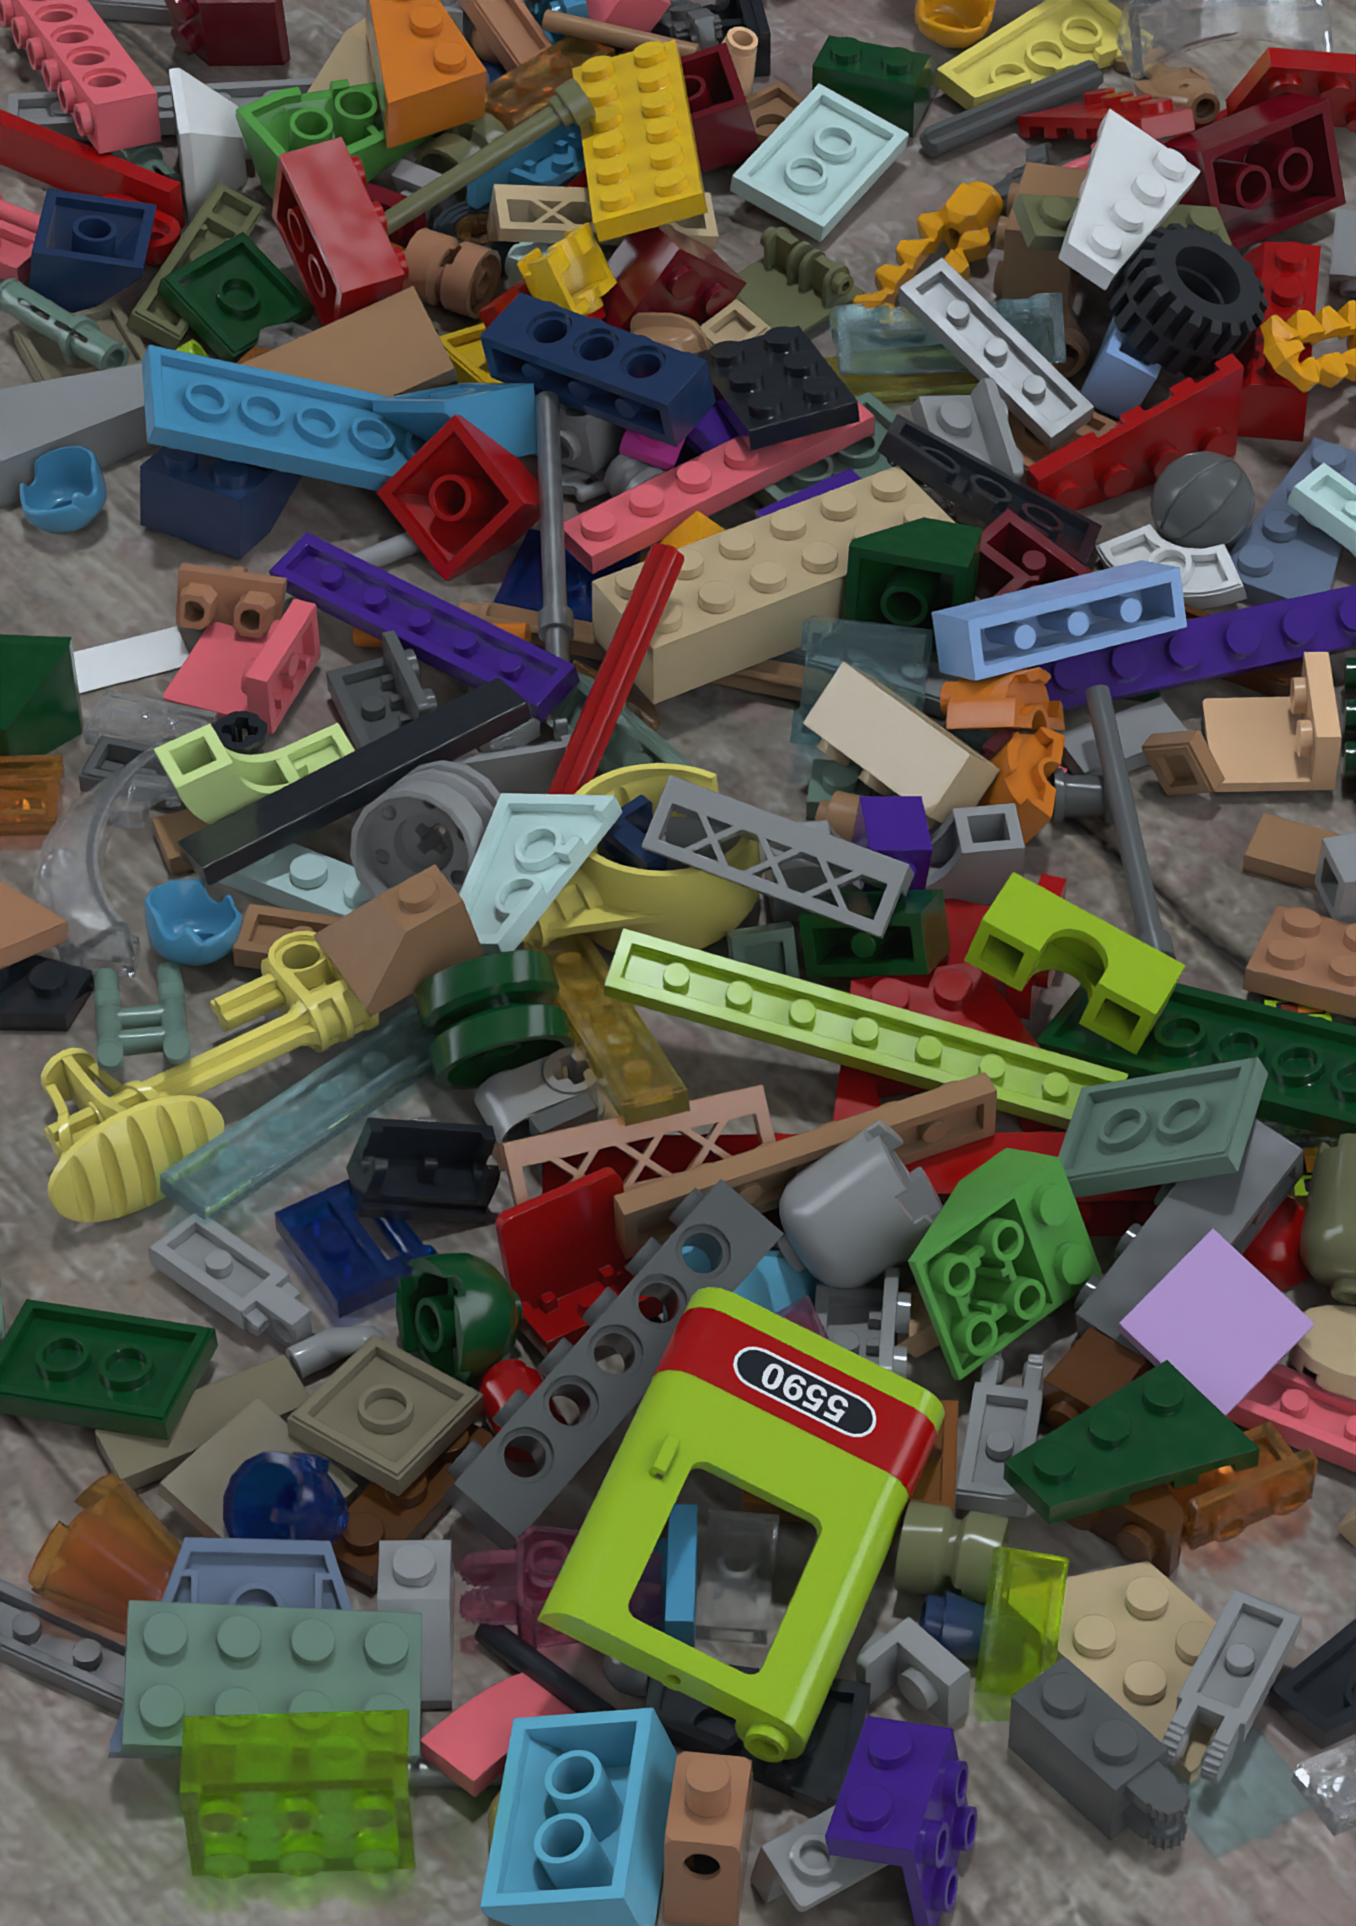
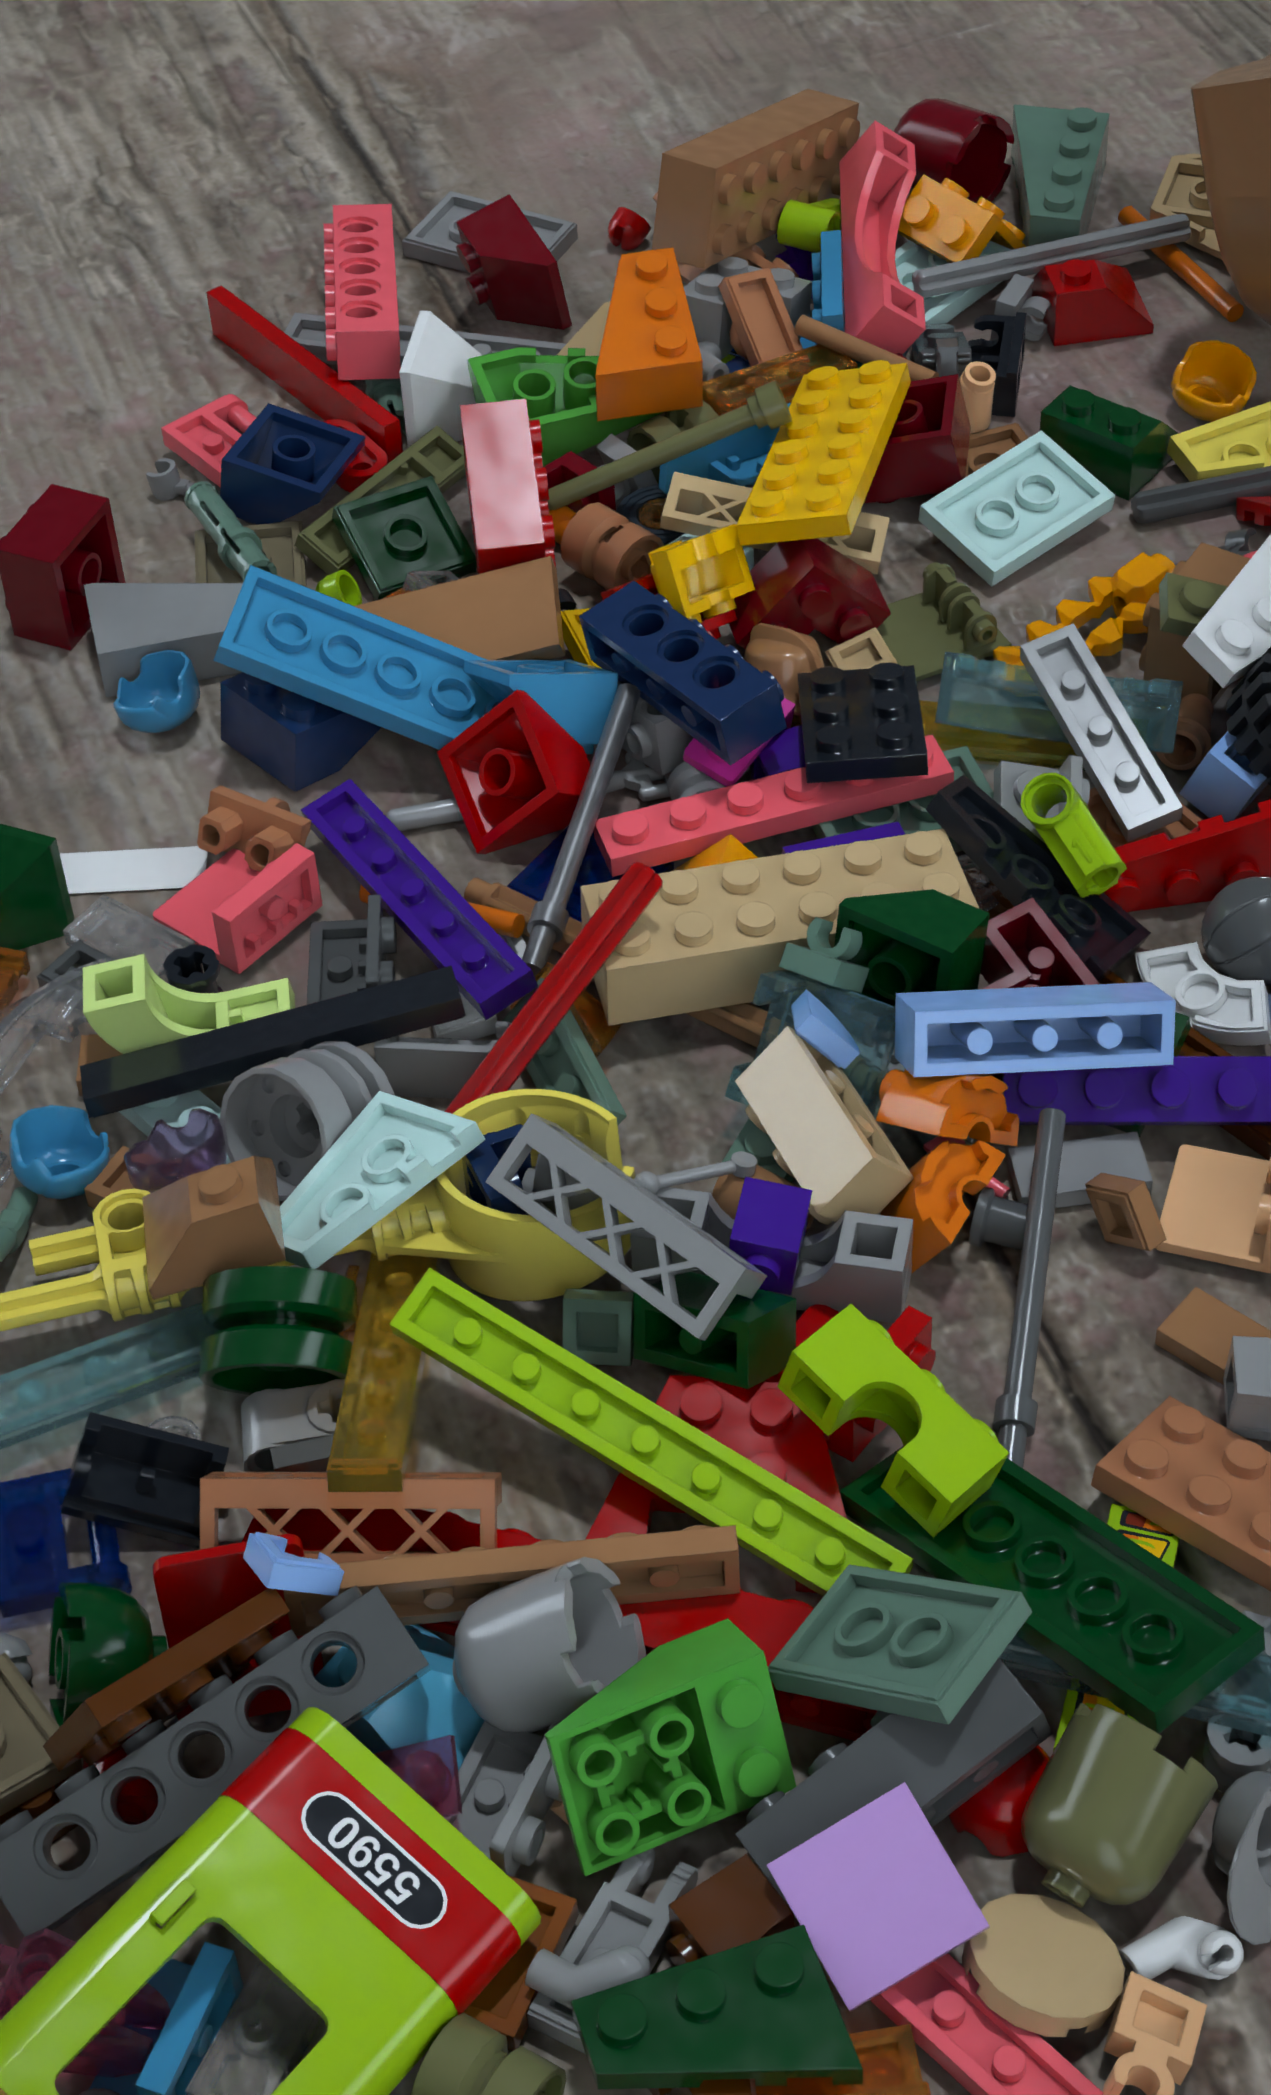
camera: 20 degrees right, 0 degrees up
none -> reddish brown plate [43,1588,290,1772]
none -> clear purple hair [124,1108,227,1193]
none -> light blue tile [243,1532,344,1596]
none -> light grey arm [525,1945,651,2009]
none -> light grey hinge [634,1151,757,1194]
none -> sand green tile [779,917,869,993]
none -> light blue tile [791,989,860,1069]
none -> lime piece [1021,773,1127,898]

